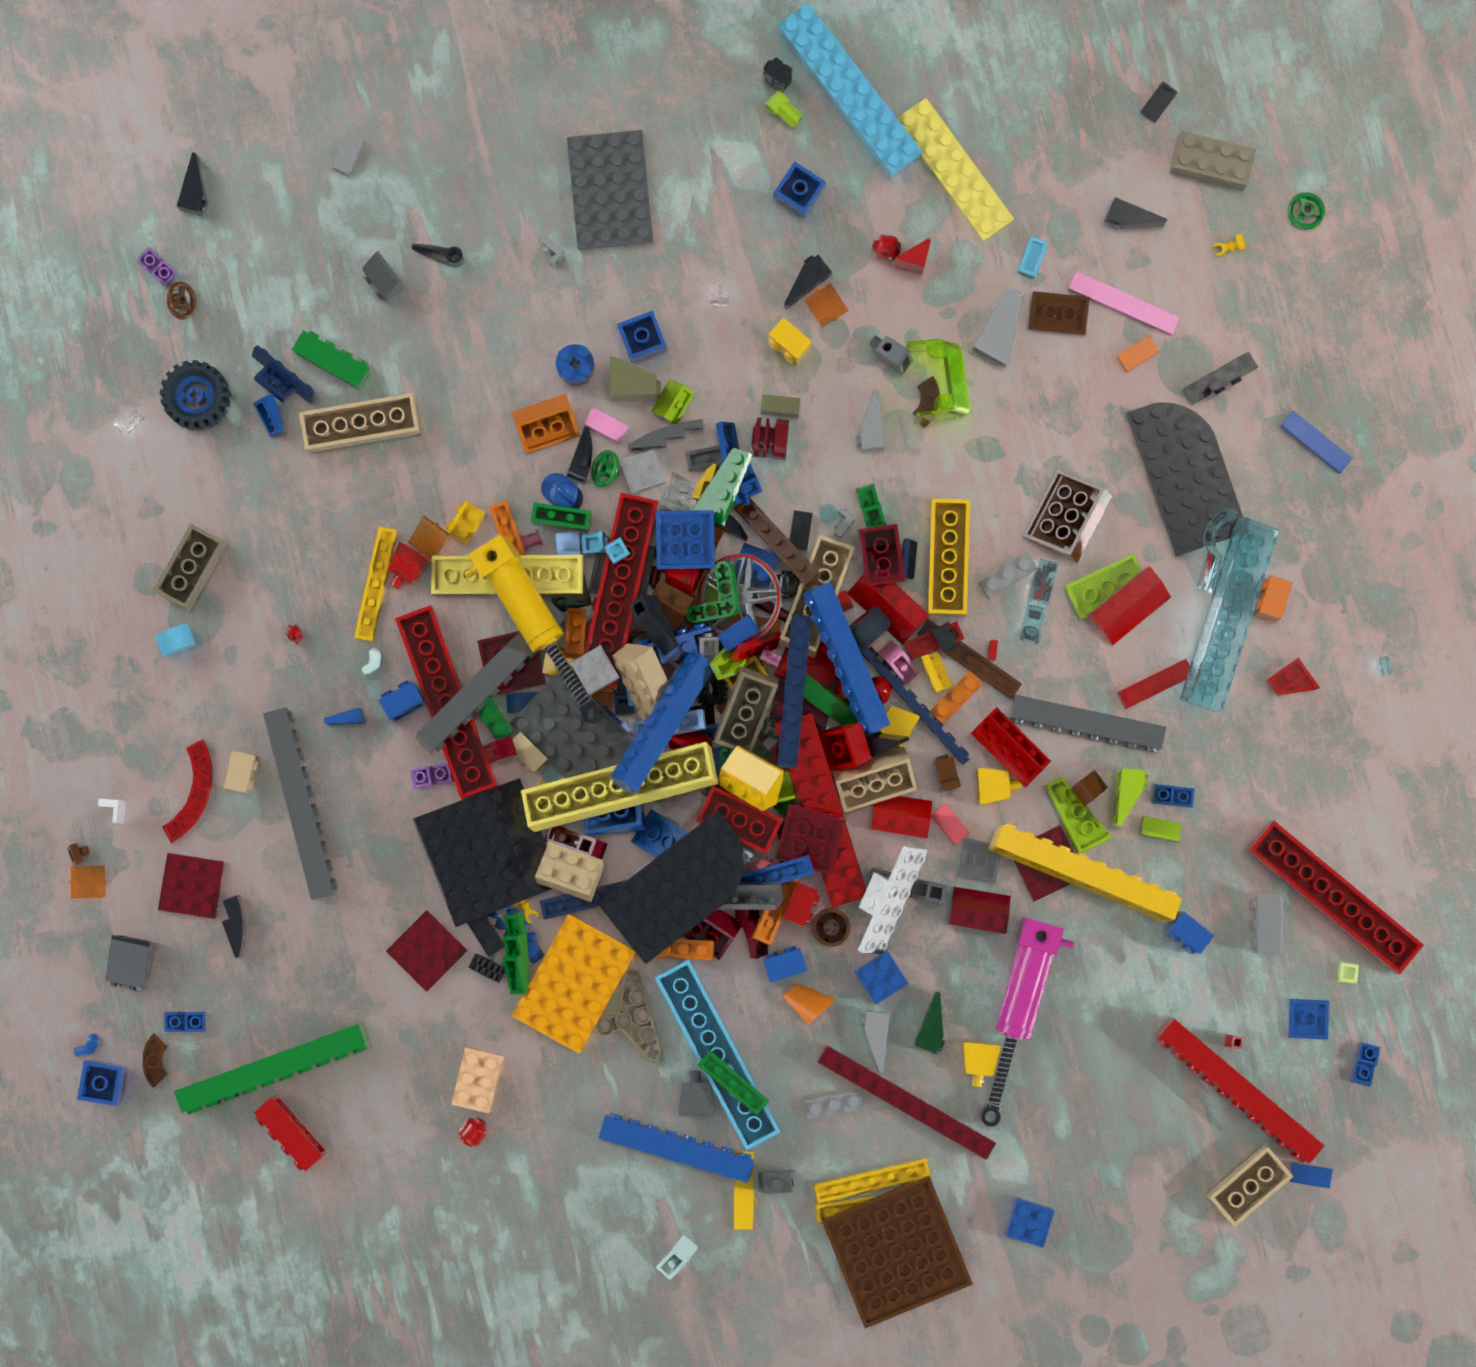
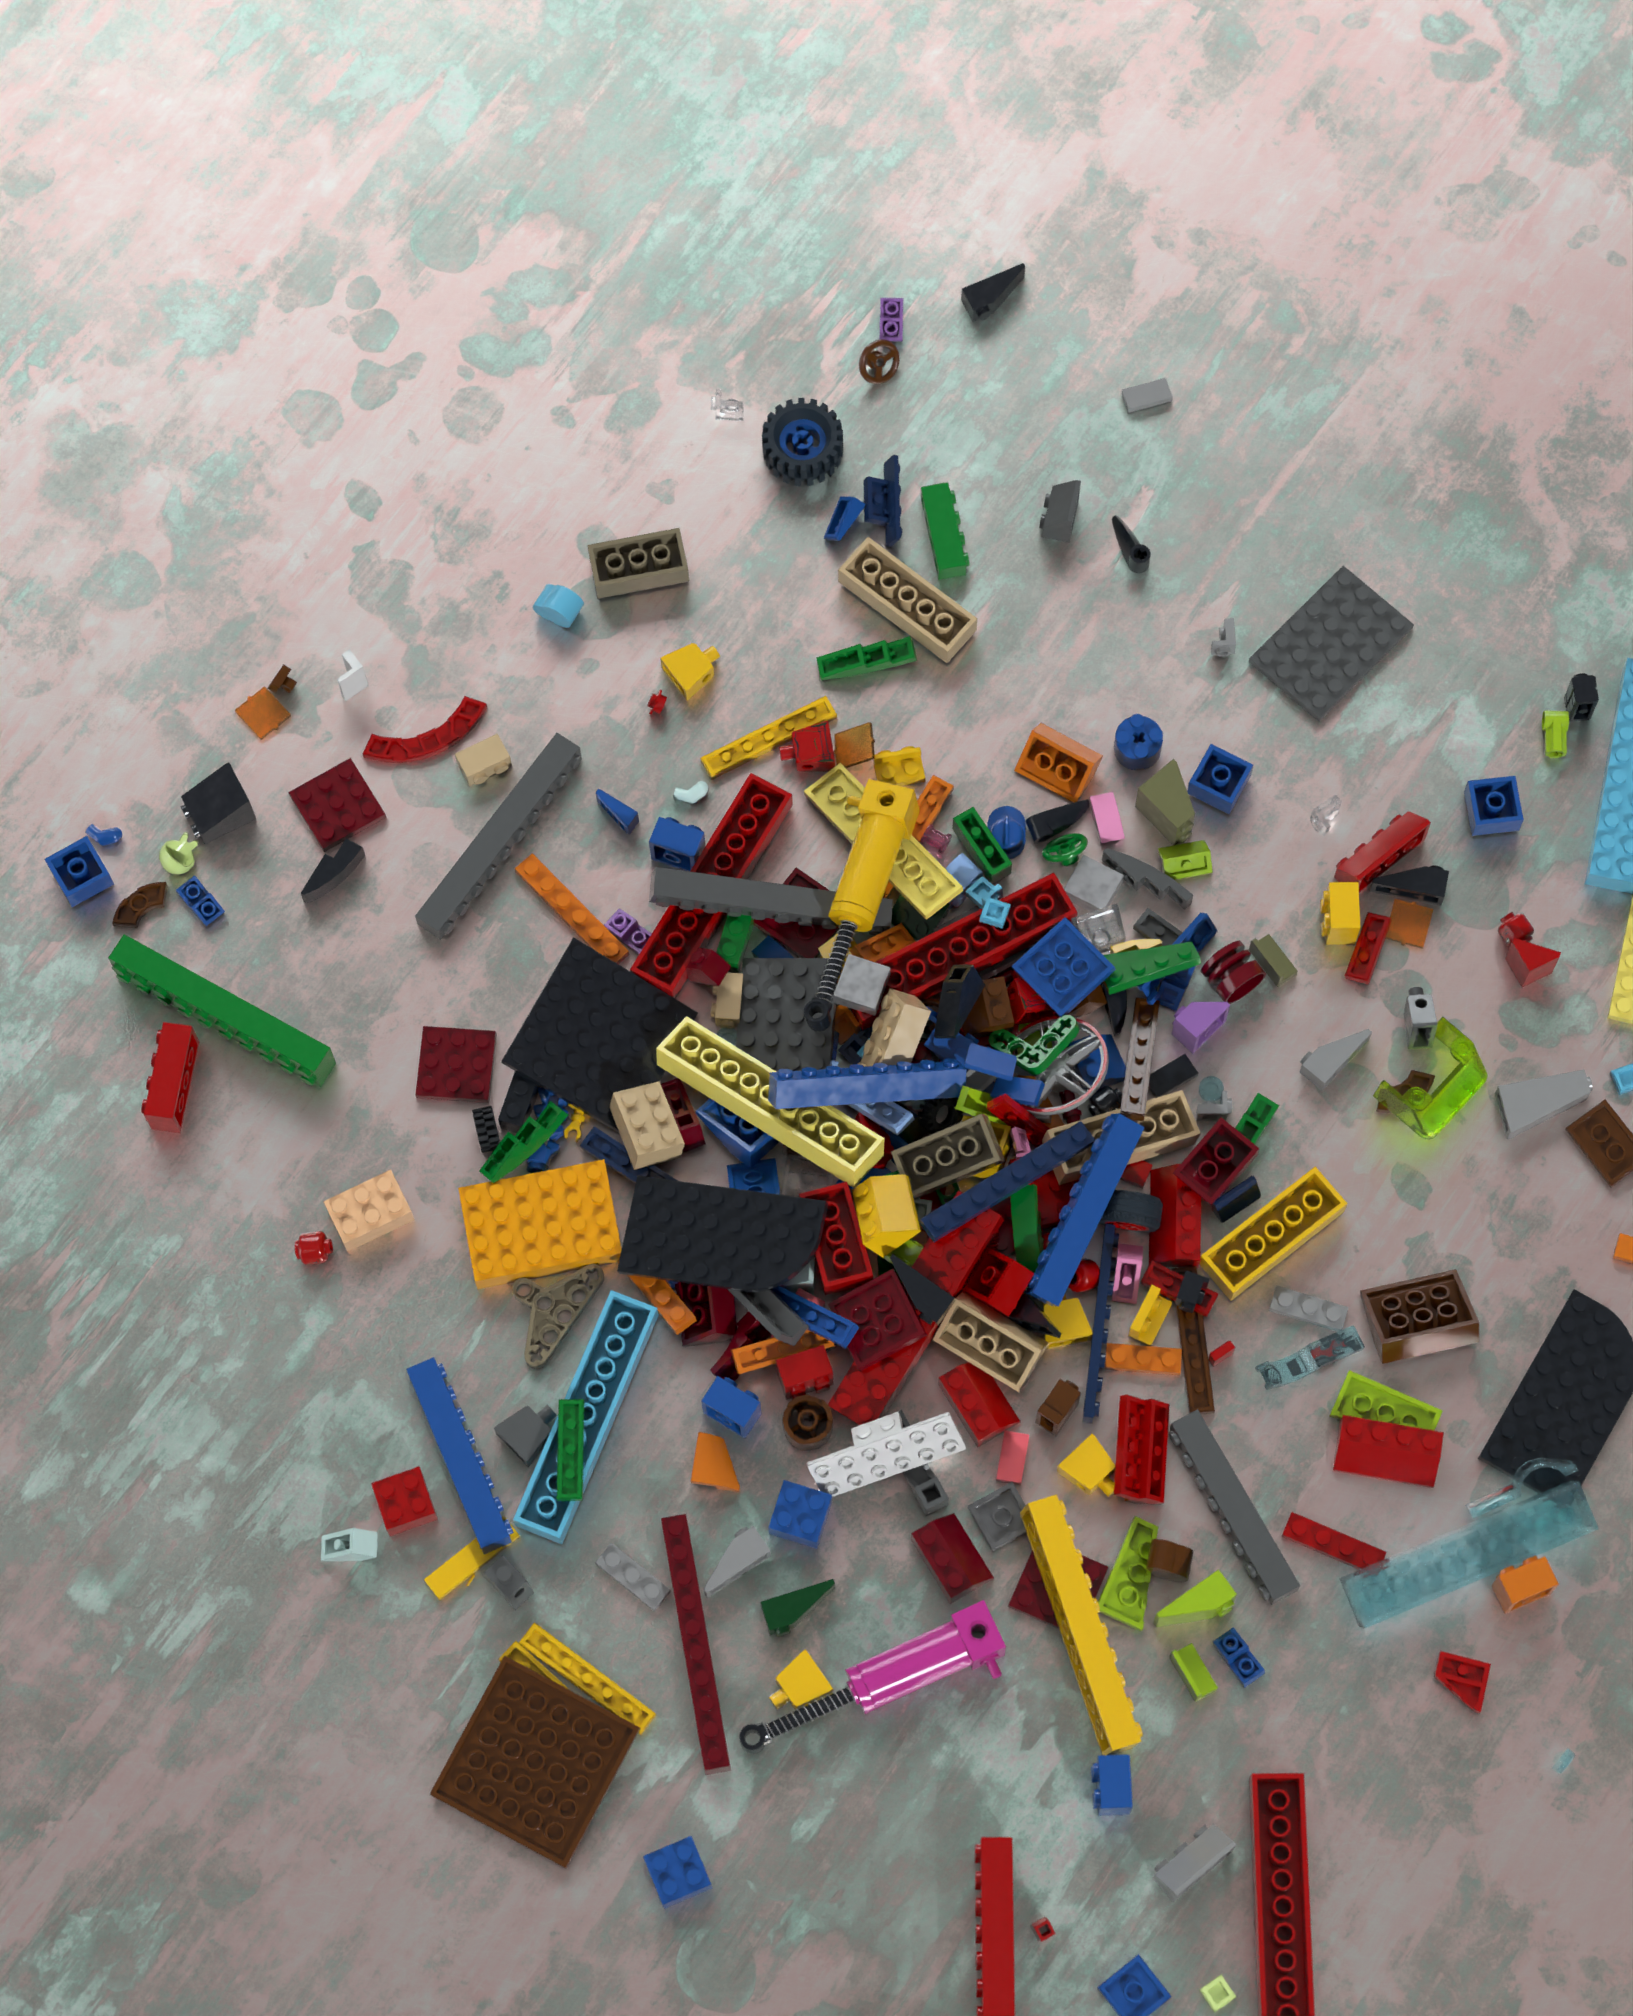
camera: 55 degrees right, 15 degrees down
none -> yellowish green piece [159,832,199,875]
none -> red brick [371,1466,438,1536]
none -> orange plate [515,853,630,964]
none -> yellow torso [660,643,720,700]
none -> green slope [816,636,917,680]
none -> black slope [890,1254,956,1325]
none -> blue slope [964,1043,1017,1081]
none -> medium lavender slope [1172,1002,1230,1054]
none -> red slope [1334,811,1431,893]
none -> red tile [1345,912,1392,985]

